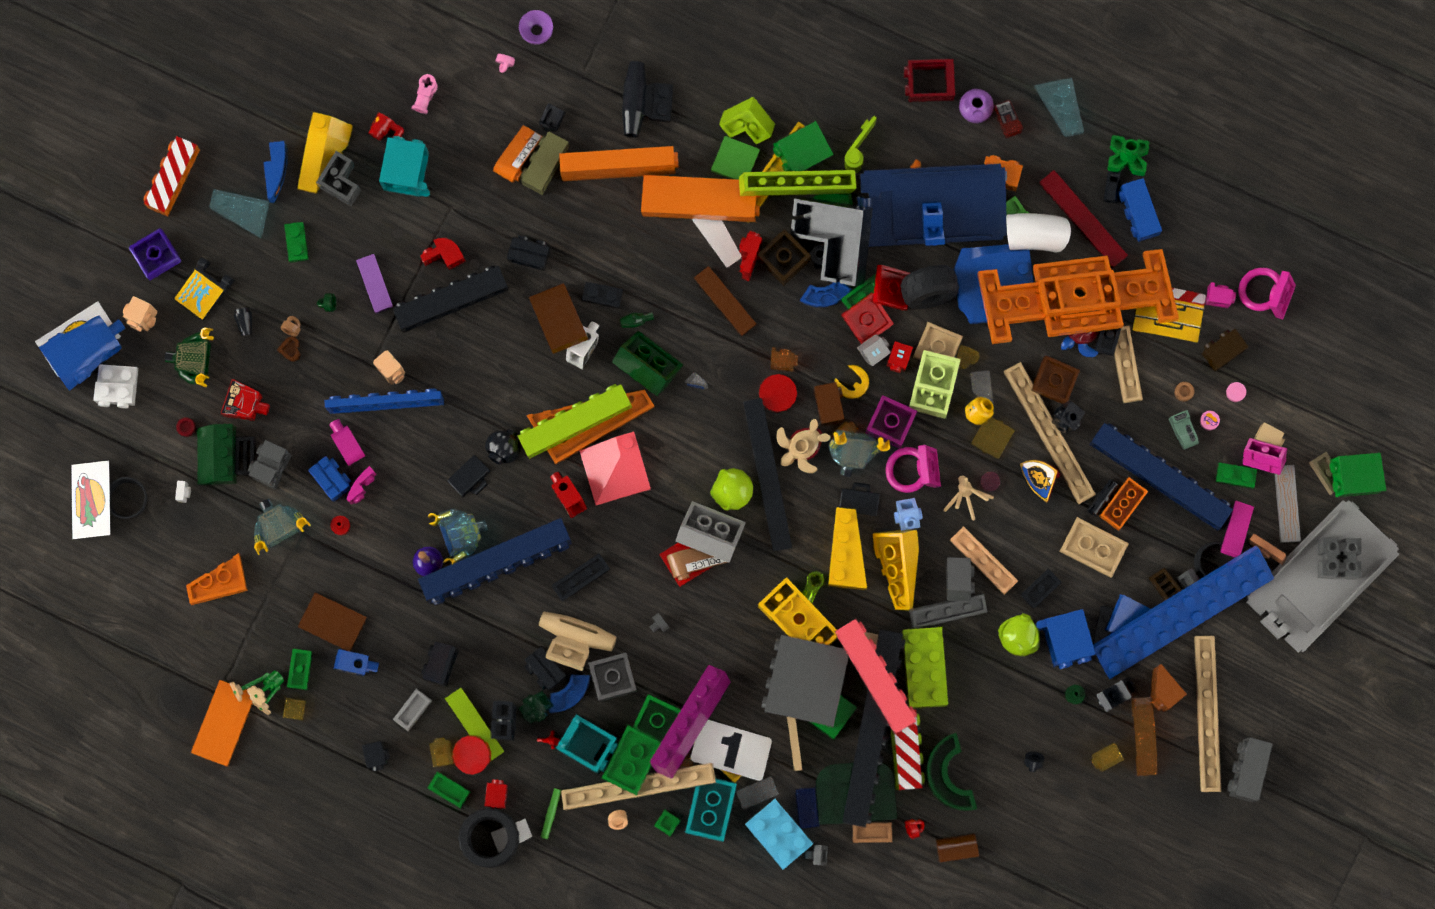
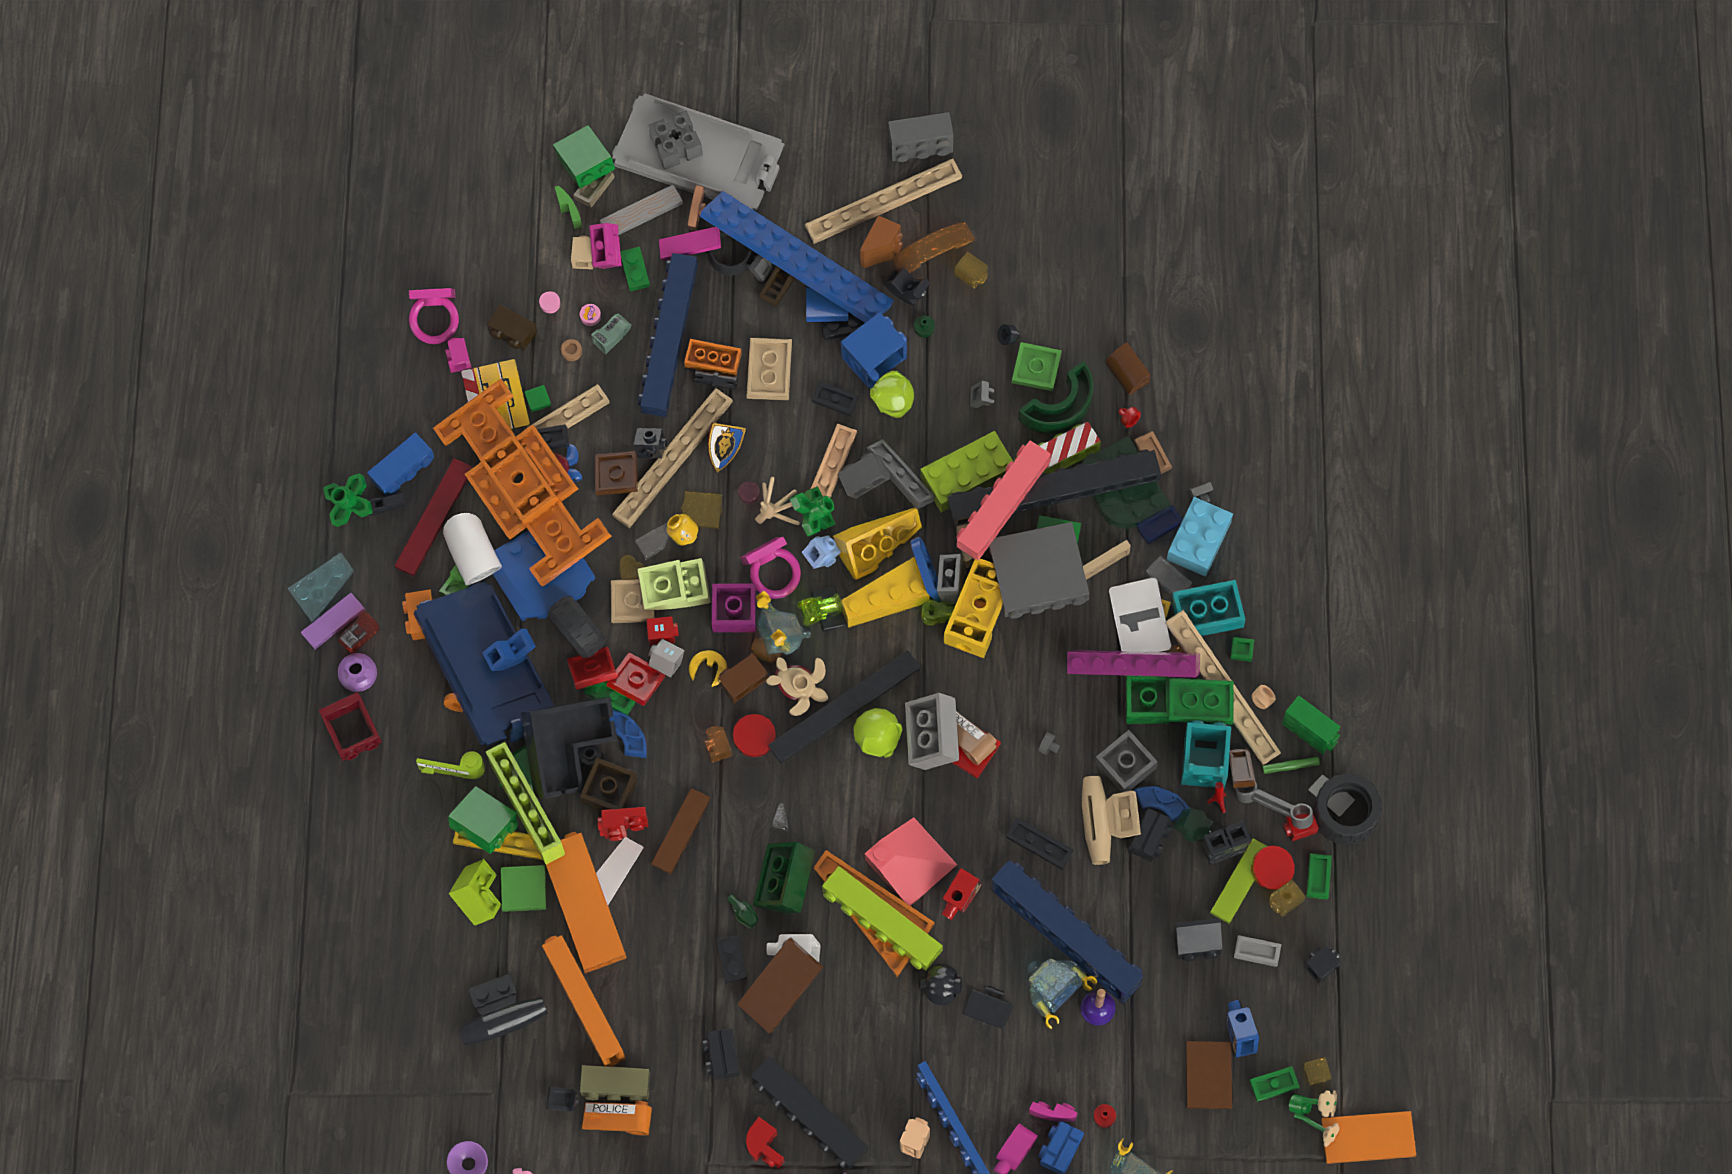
camera: 115 degrees left, 10 degrees down
none -> medium lavender tile [301,593,365,650]
none -> green tile [525,385,551,412]
none -> bright green slope [555,186,582,230]
none -> green plant [790,486,835,537]
none -> clear neon green connector [797,593,843,625]
none -> blue tile [911,537,941,603]
none -> dark grey brick [937,554,966,605]
none -> dark grey tile [970,381,994,408]
none -> bright green plate [1012,342,1062,391]
none -> tile [1229,748,1255,788]
none -> dark grey piece [1235,782,1313,829]
none -> green brick [1282,695,1341,755]

